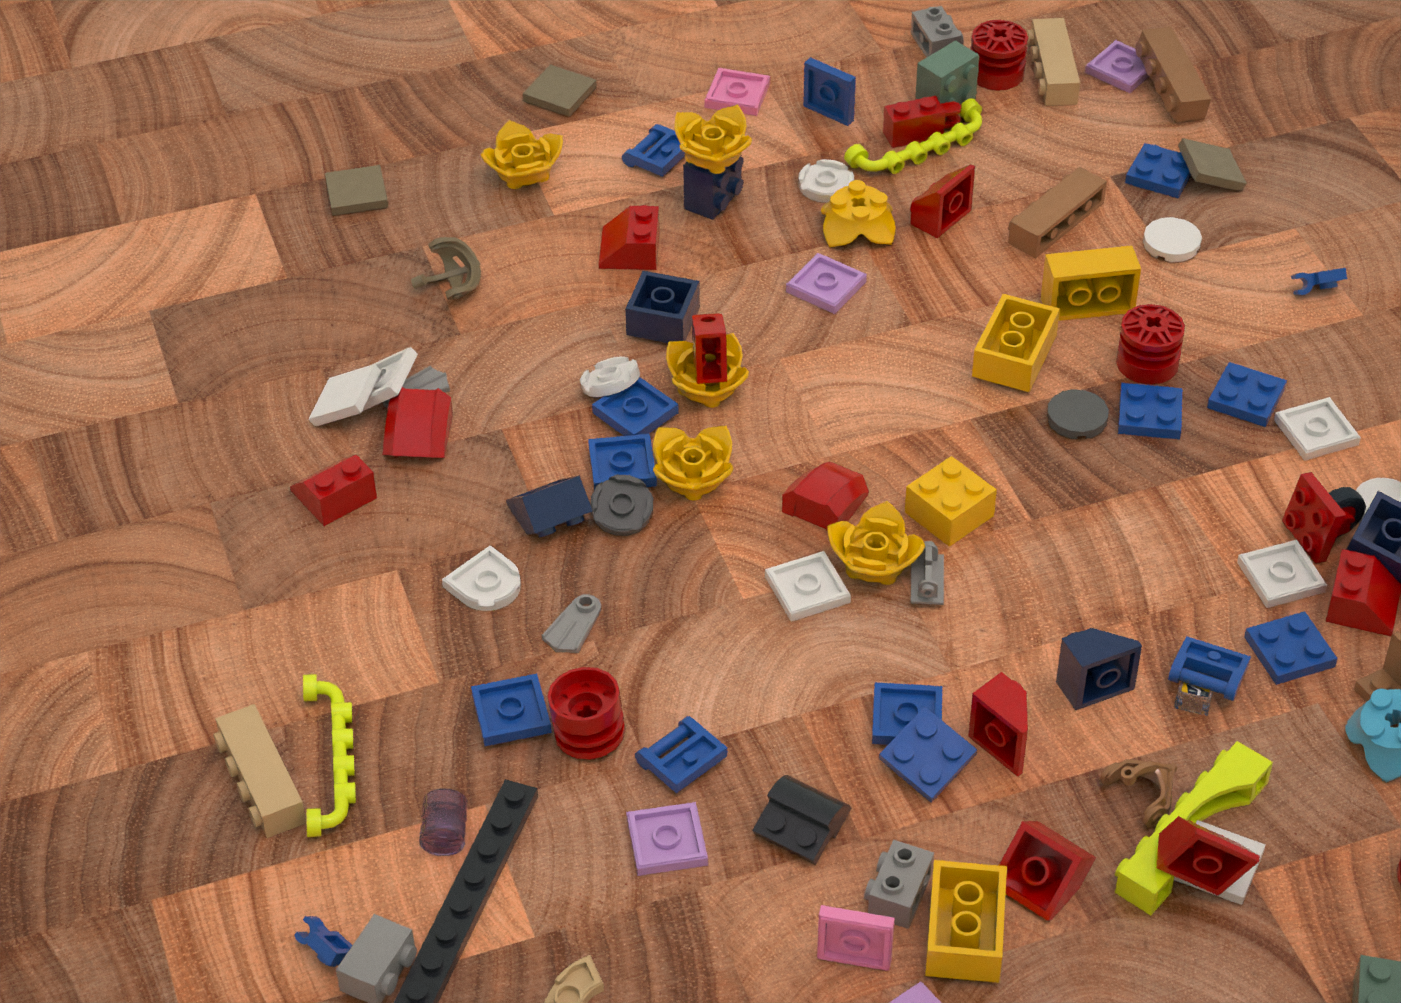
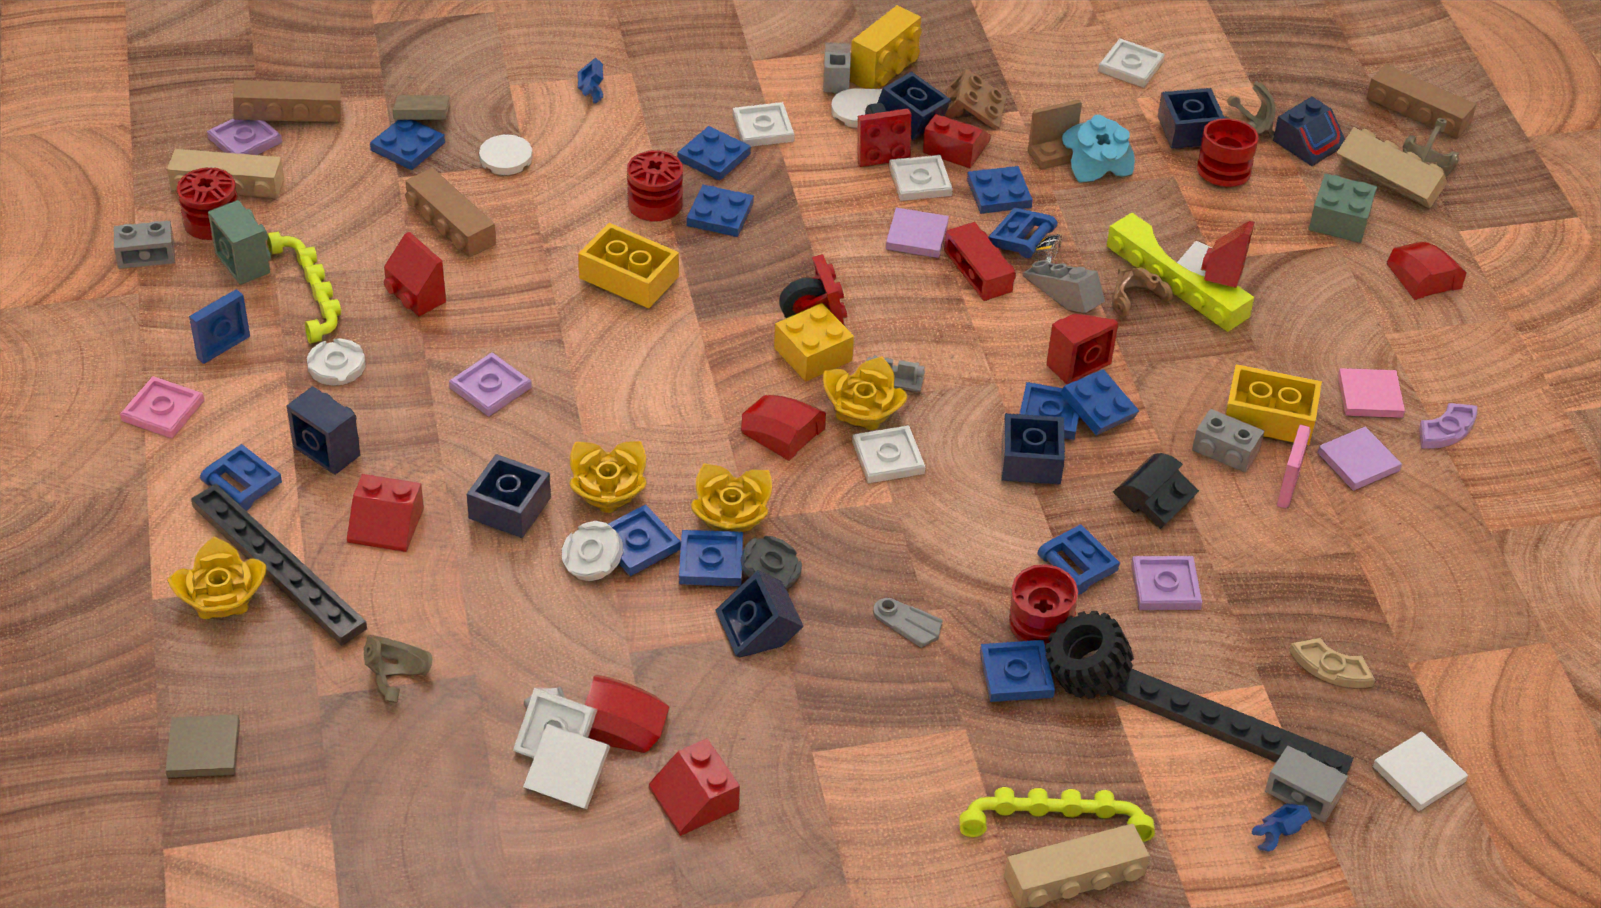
camera: 85 degrees left, 0 degrees up
wheel [419,789,468,856] -> none
white tile [442,546,521,611] -> none
dark tan tile [523,65,597,117] -> none
yellow brick [674,105,752,174] -> none
red torso [692,313,727,384] -> none
yellow brick [821,180,896,247] -> none
red brick [883,96,961,148] -> none
red slope [999,821,1097,921] -> none
yellow brick [1041,245,1141,321] -> none
dark grey tile [1047,389,1109,439] -> none
dark blue slope [1056,628,1142,711] -> none
none -> black plate [191,484,367,646]
none -> plate [779,254,848,325]
none -> lavender tile [886,207,949,258]
none -> red brick [944,222,1016,301]
none -> dark blue brick [1001,413,1065,484]
none -> light grey slope [1022,260,1105,313]
none -> black tyre [1045,611,1134,699]

